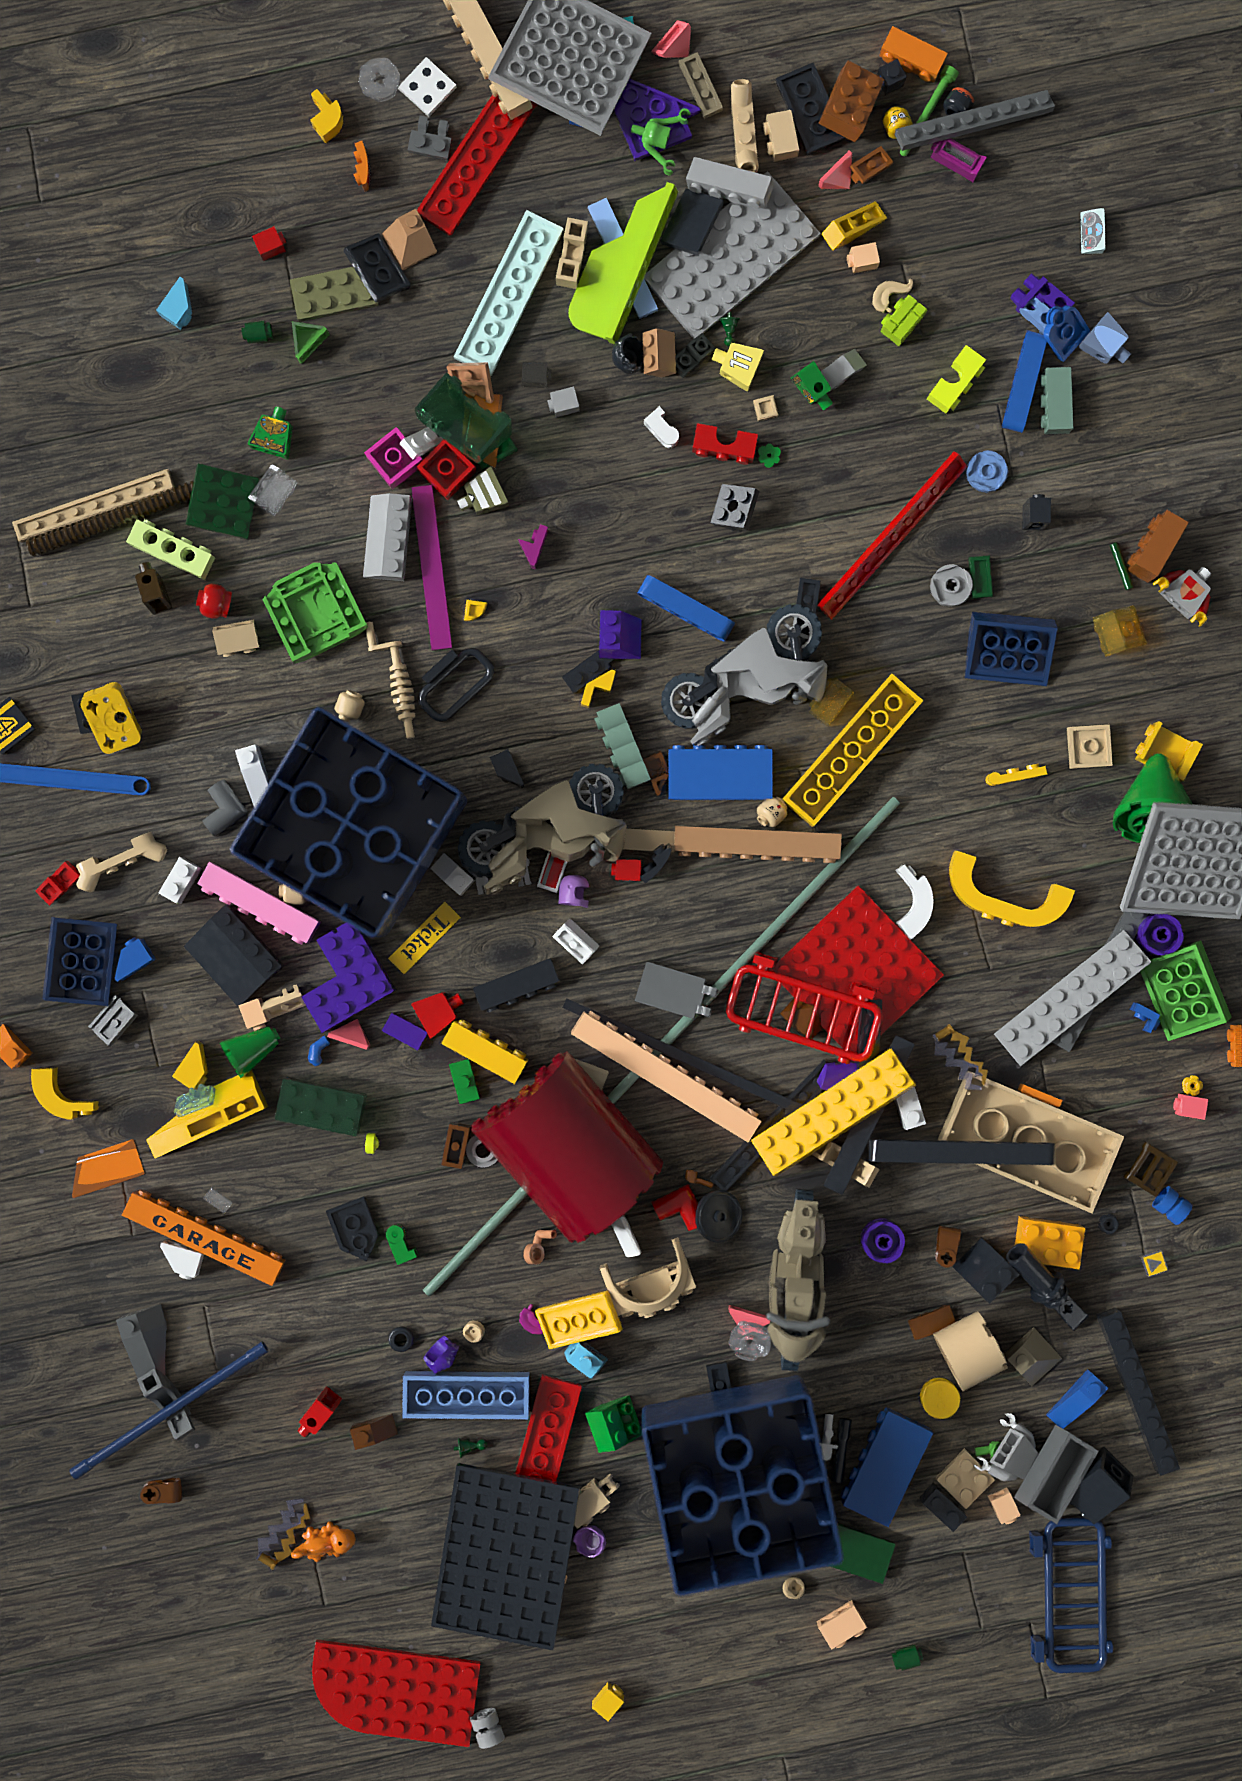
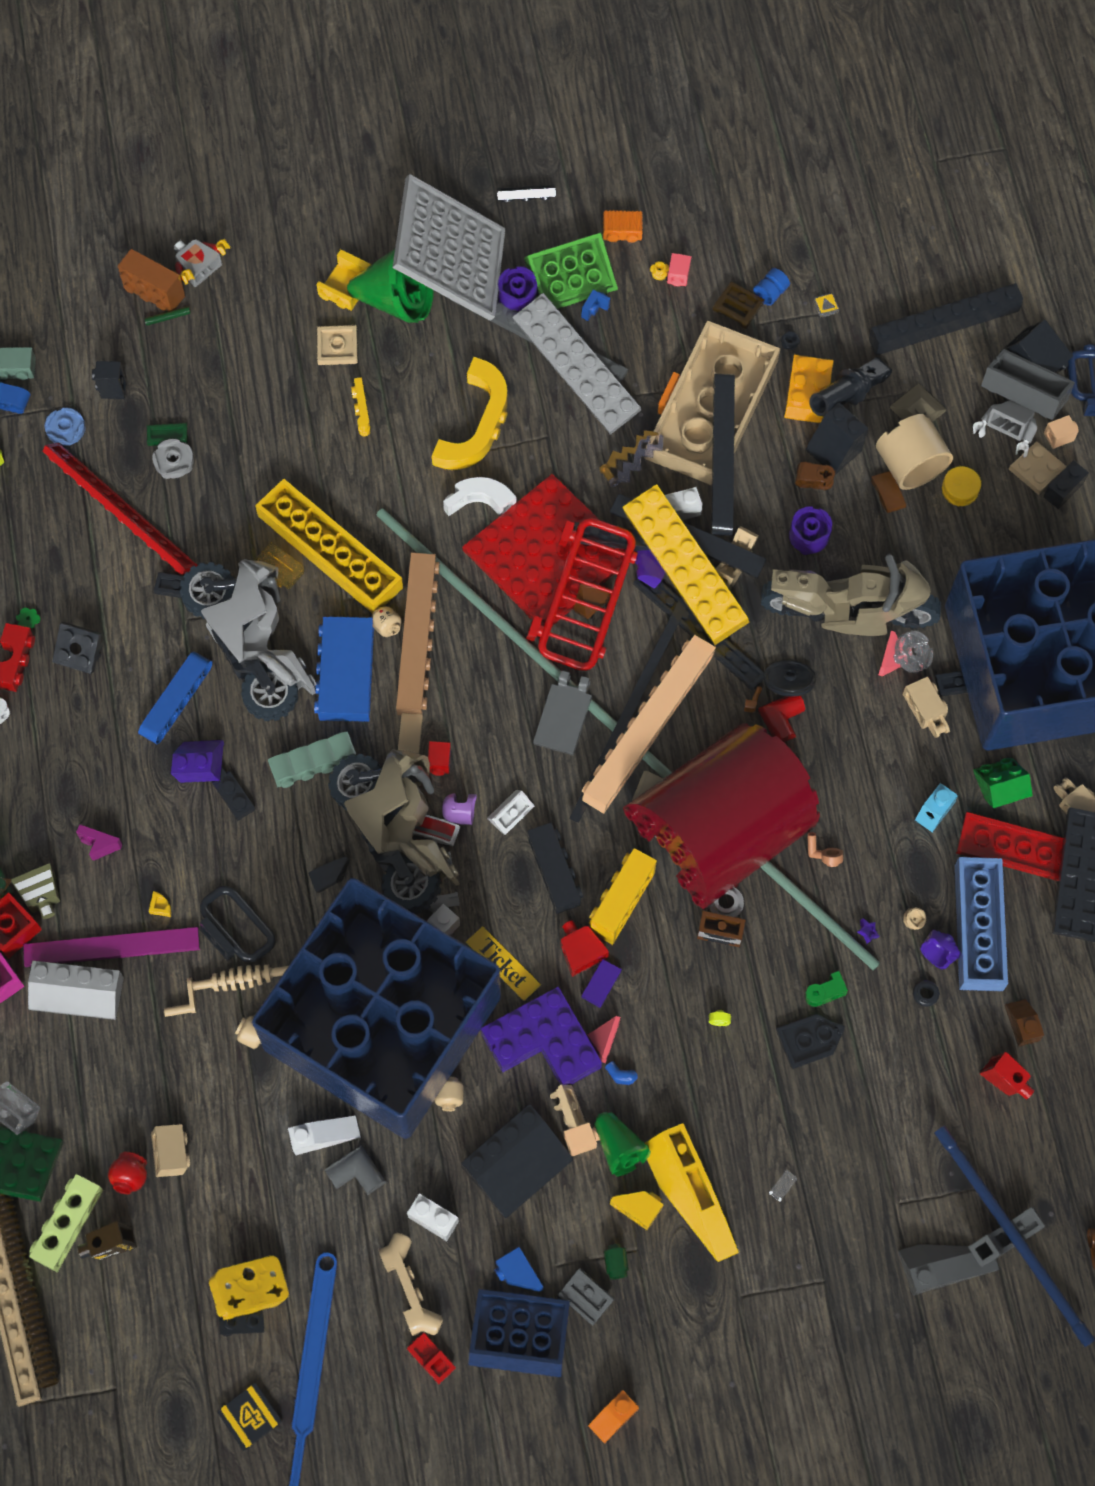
camera: 90 degrees left, 20 degrees down
yellow arch [31,1068,98,1119] -> none
orange sticker [72,1139,144,1198] -> none
orange brick [122,1189,286,1286] -> none
white slope [160,1240,204,1279] -> none
clear light blue plate [174,1084,216,1118] -> none
bright pink brick [197,862,321,945] -> none
bright green wedge [263,563,368,664] -> none
clear green brick [274,1077,367,1136] -> none
green tile [449,1059,480,1104] -> none
dark green piece [454,1438,488,1458] -> none
magenta piece [519,1304,543,1334] -> none
yellow tile [535,1290,623,1349] -> none
yellow slope [581,670,616,708] -> none
tan piece [600,1237,696,1318] -> none
white slope [611,1215,641,1257] -> none
black slope [640,843,672,883] -> none
reddish brown slope [642,751,668,796] -> none
blue brick [840,1407,933,1527] -> none
dark blue slope [965,612,1057,686] -> none
bright green plate [975,1441,1001,1459] -> none
blue slope [1046,1369,1108,1429] -> none
clear yellow slope [1093,605,1147,657] -> none
none -> dark green brick [604,1244,629,1280]
none -> dark purple piece [857,918,880,943]
none -> tan brick [903,677,950,738]

